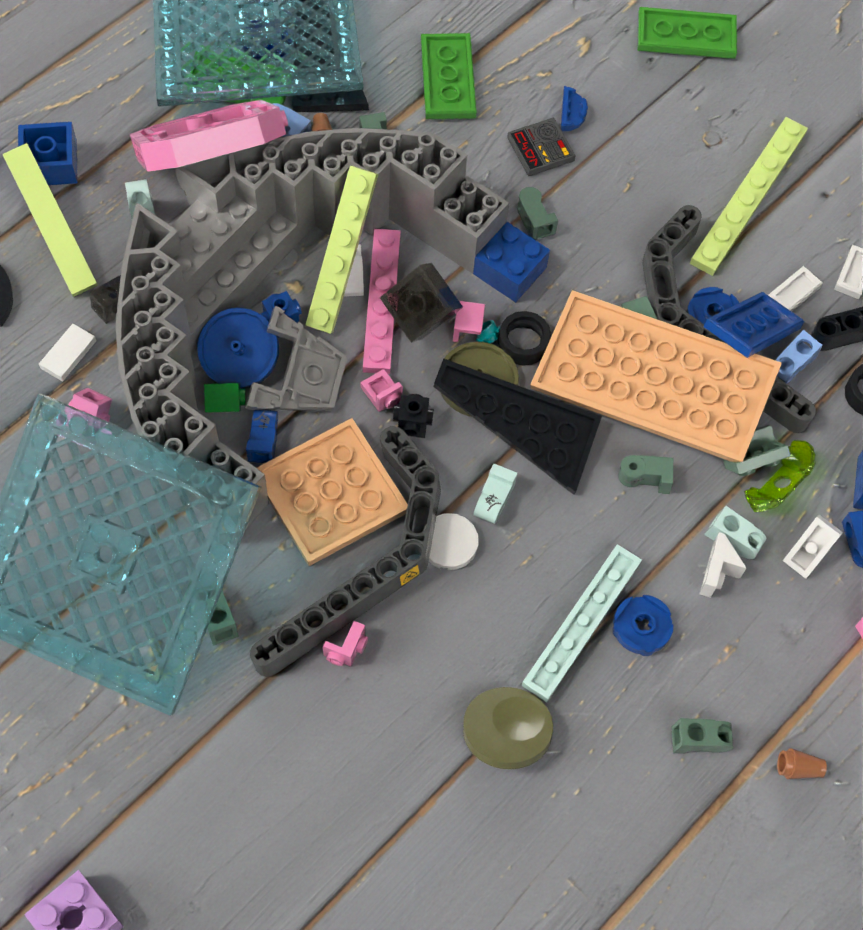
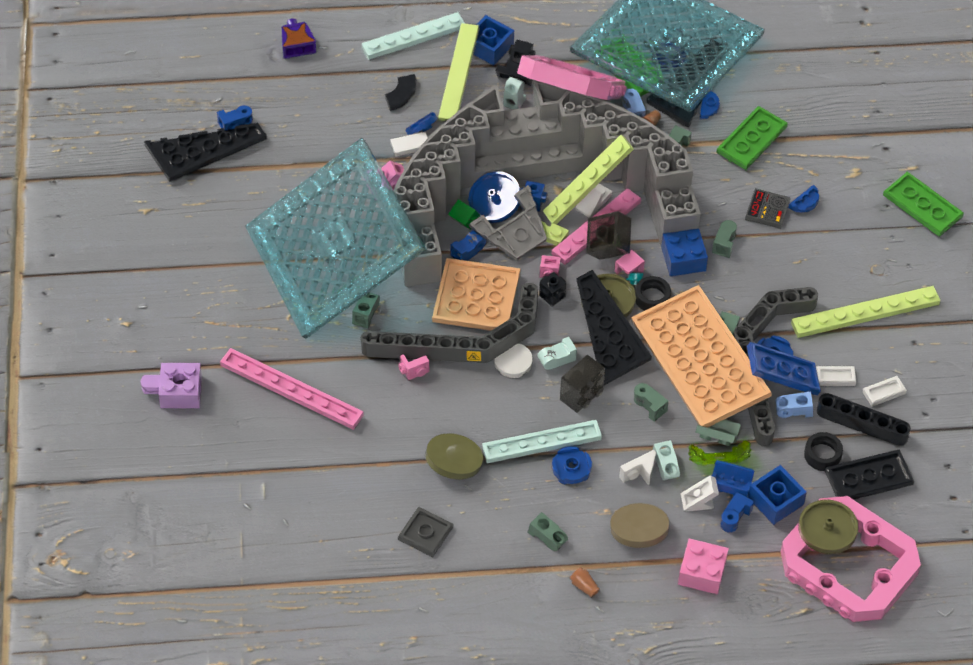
camera: 45 degrees right, 10 degrees down
none -> bright pink plate [220,348,364,430]
none -> dark grey tile [398,507,453,557]
none -> blue plate [405,112,438,135]
none -> black tile [495,39,536,86]
none -> yellowish green plate [541,221,569,246]
none -> clear smoke brick [560,355,605,413]
none -> dark tan piece [610,503,669,548]
none -> blue plate [700,89,720,119]
none -> blue bracket [712,460,754,497]

